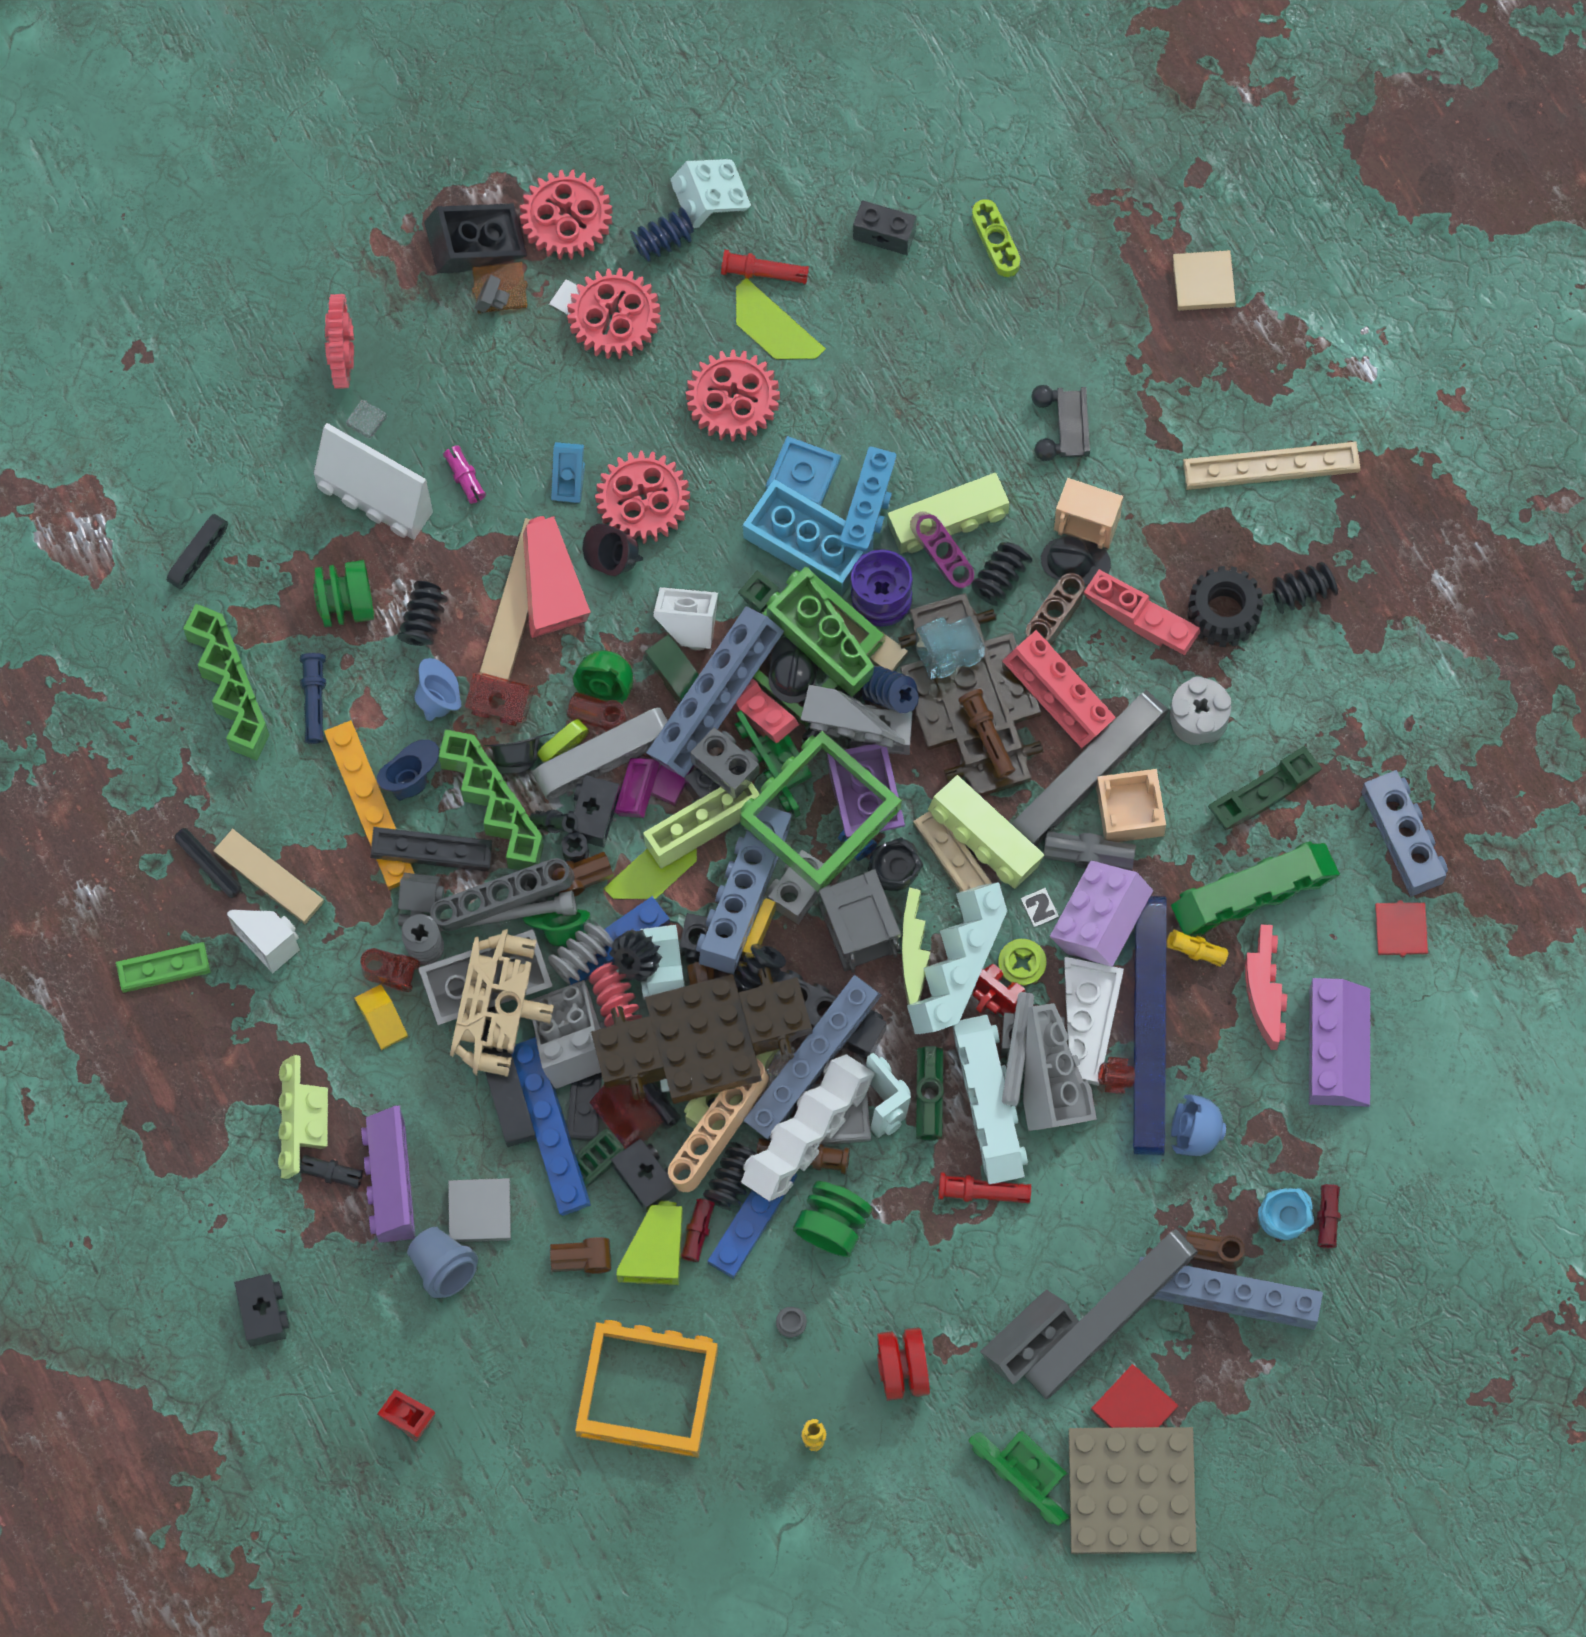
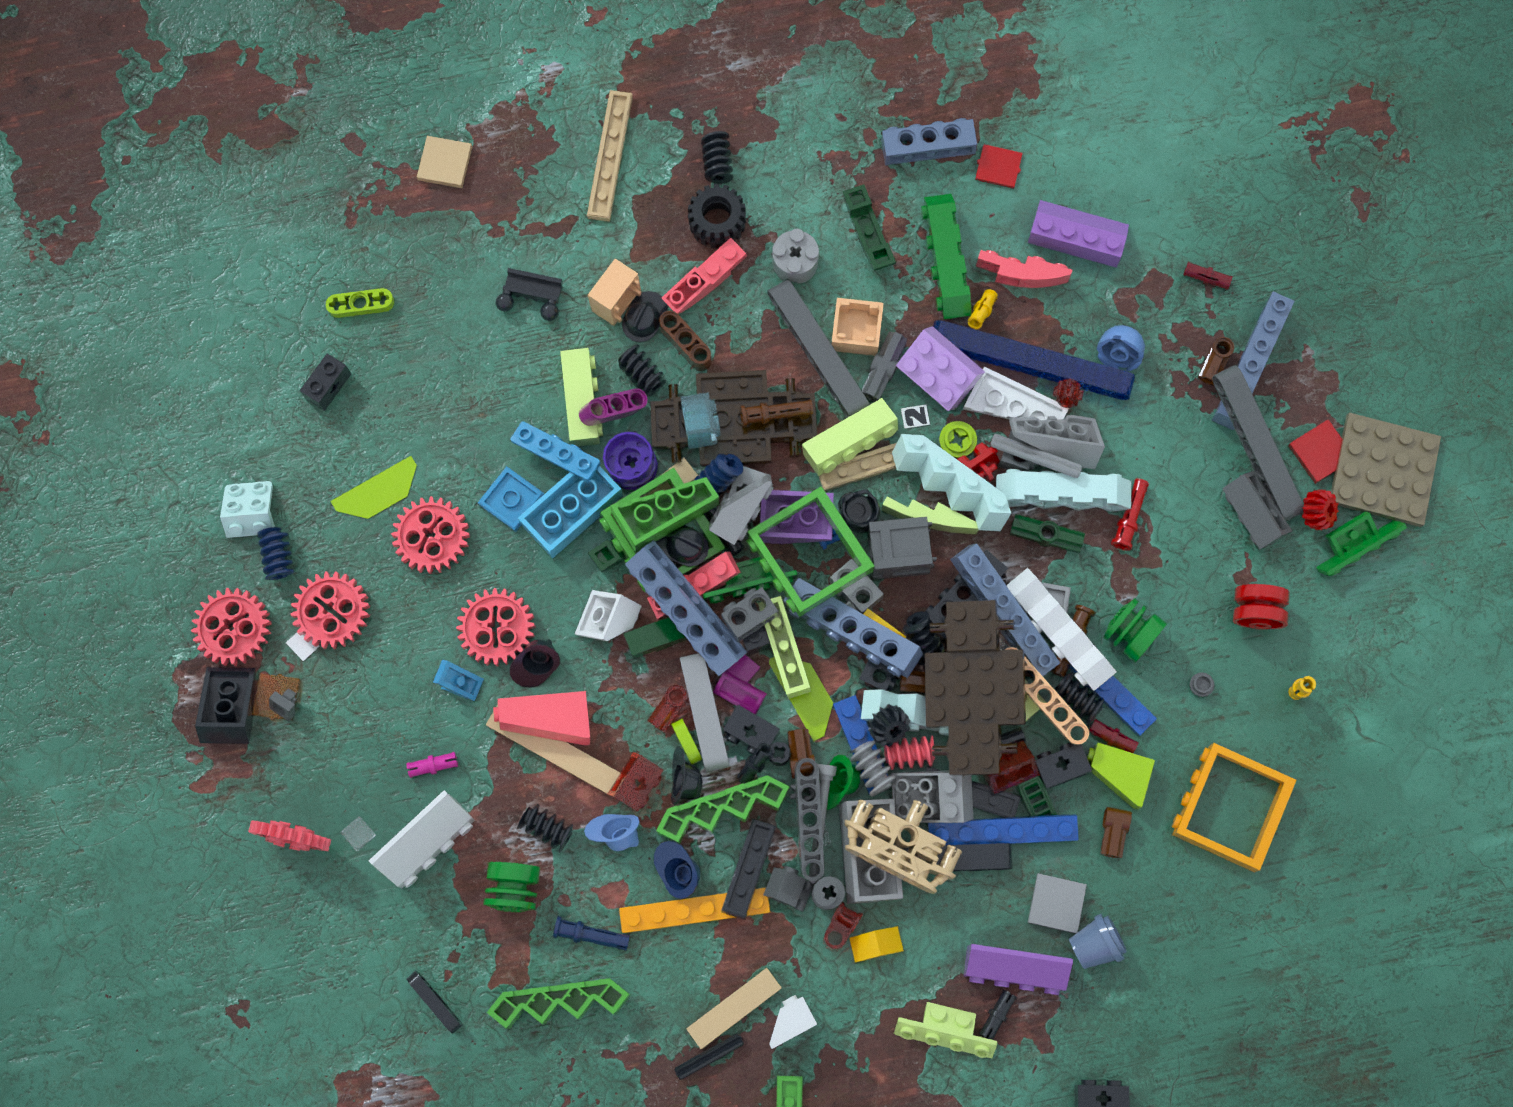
camera: 75 degrees left, 5 degrees up
red slope [377,1389,436,1442] -> none
green cylinder [573,650,634,708] -> none
red pin [721,249,809,284] -> none
light aqua bracket [865,1053,911,1138] -> none
coral brick [1002,630,1116,749] -> none
medium azure hair [1258,1188,1314,1240] -> none
none -> red gear [1302,489,1339,530]

